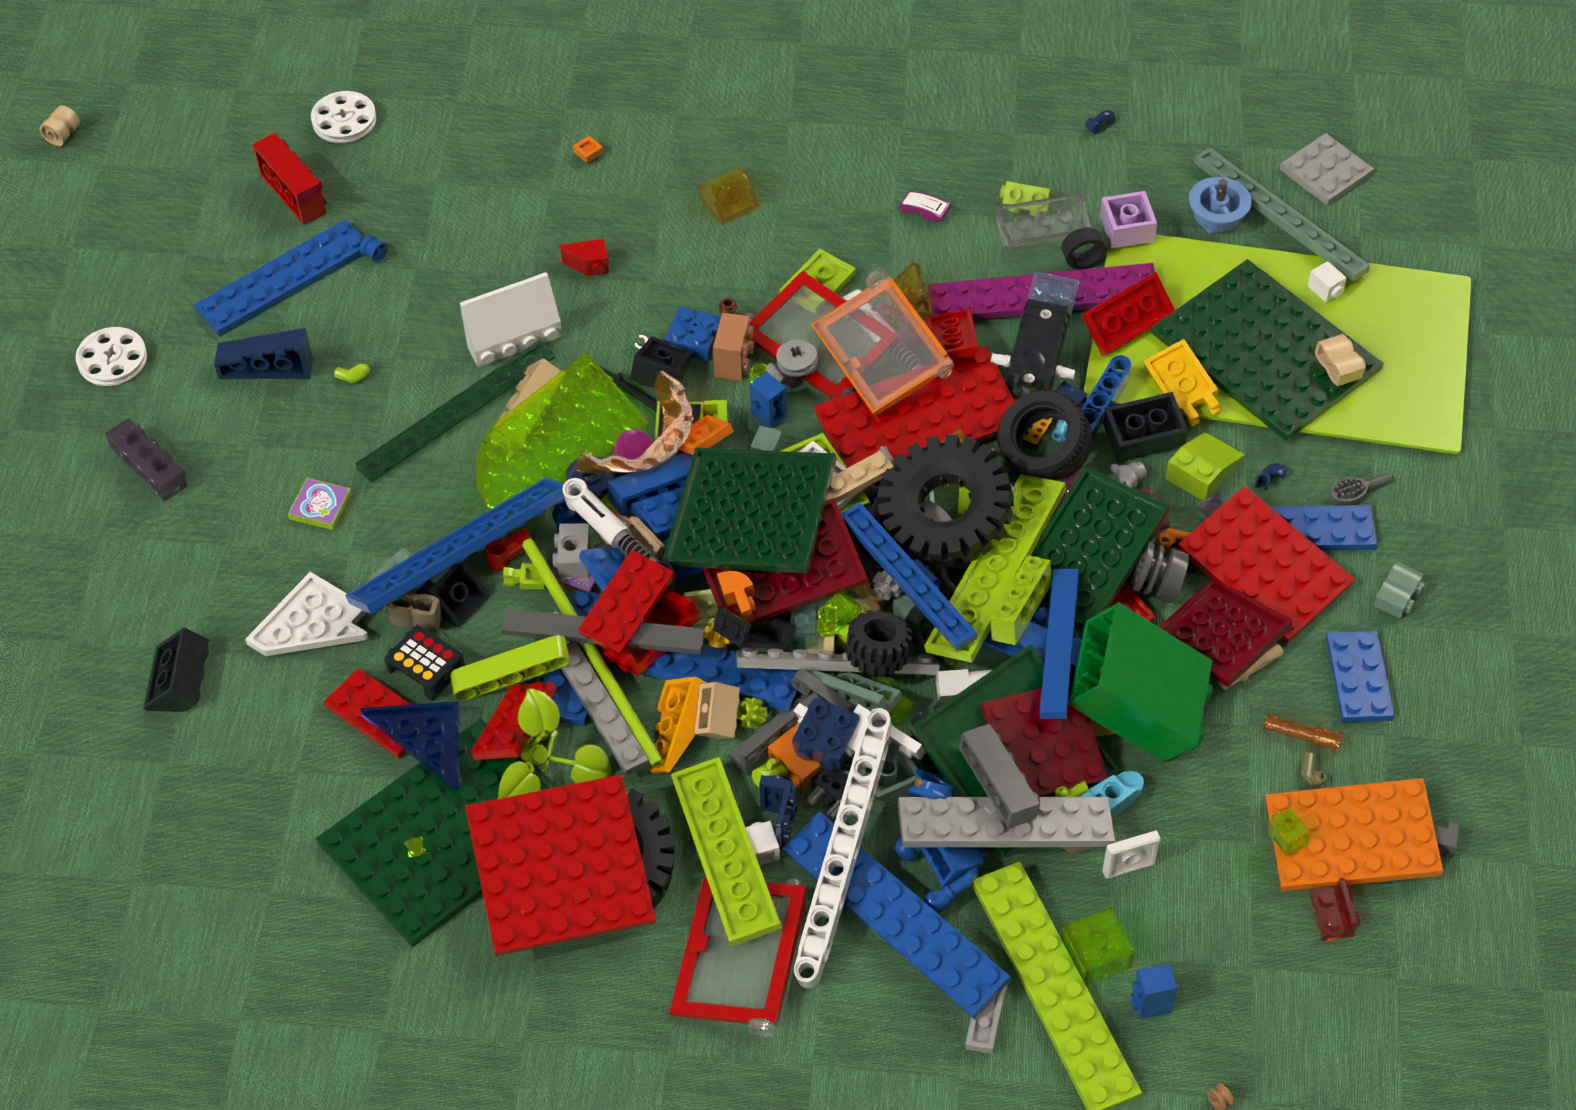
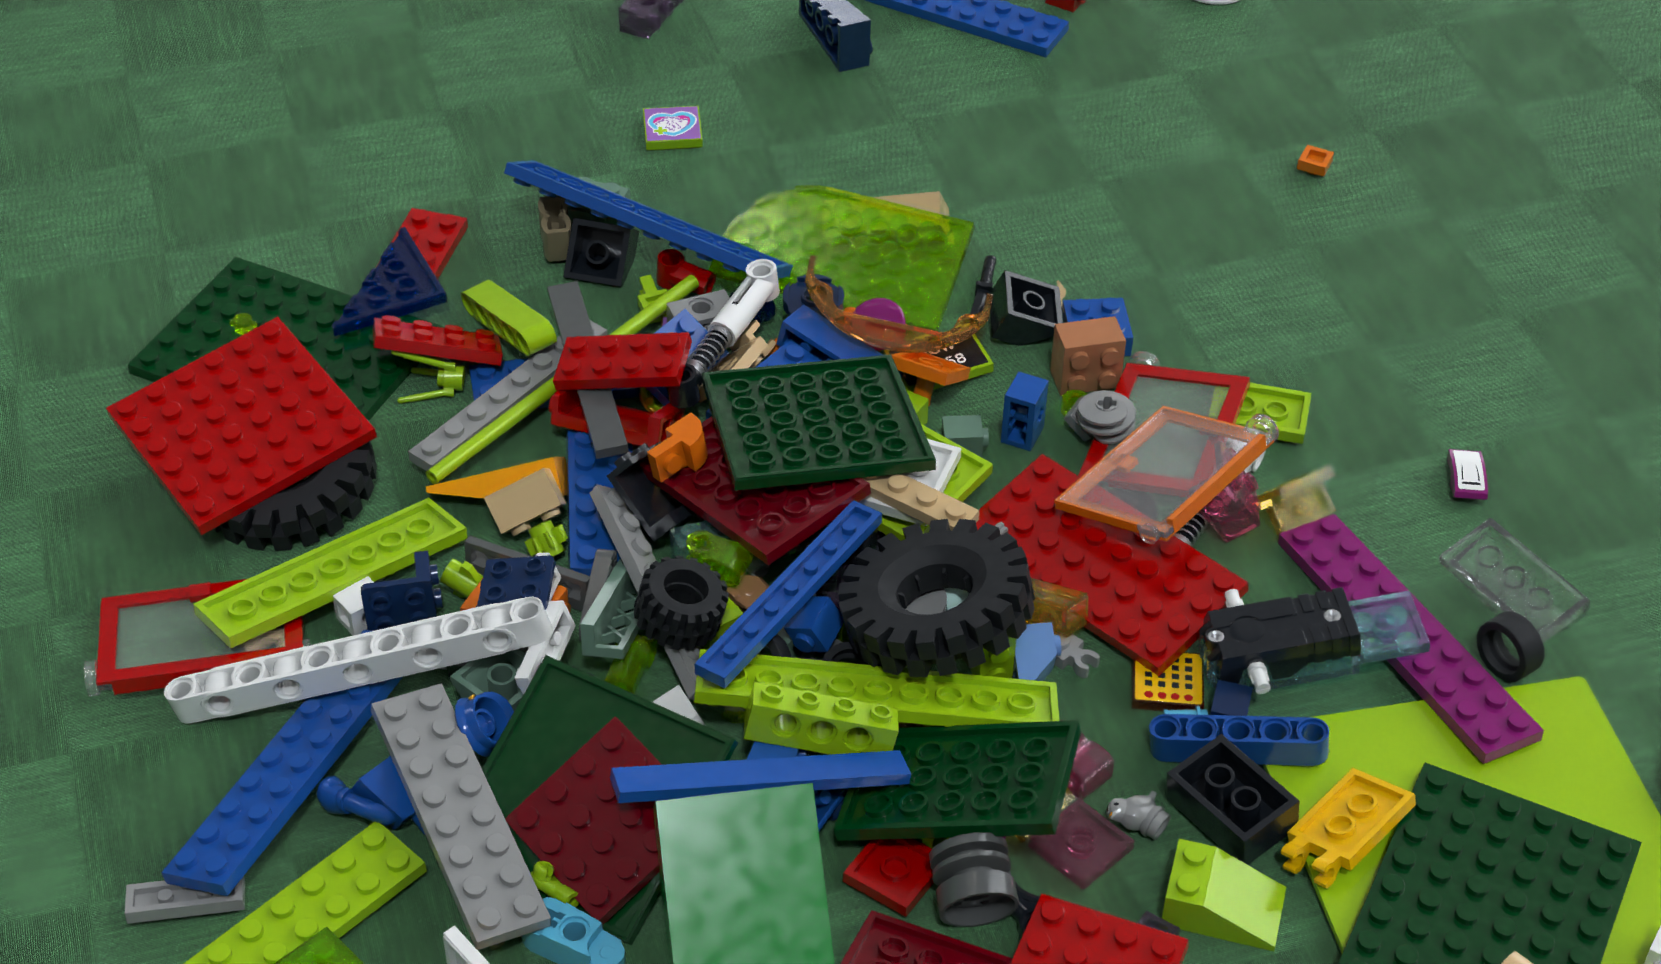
camera: 65 degrees right, 10 degrees down
black slope [143,627,209,712] -> none
white wing [245,572,368,656] -> none
lime arm [334,364,370,383] -> none
clear green plate [355,340,555,482] -> none
blue wheel [359,235,388,263] -> none
panel [384,624,465,701] -> none
white slope [460,272,562,367] -> none
lime plant [498,689,612,799] -> none
red slope [560,238,610,276] -> none
clear yellow slope [696,166,759,224] -> none
lime bracket [703,400,728,437] -> none
copper pin [719,298,737,314] -> none
red plate [926,308,979,364] -> none
dark grey brick [959,724,1040,829] -> none
black tyre [997,390,1093,482] -> none
lime brick [1000,181,1052,214] -> none
red plate [1081,272,1175,355] -> none
lavender brick [1100,191,1157,248] -> none
orange arm [1156,528,1191,548] -> none

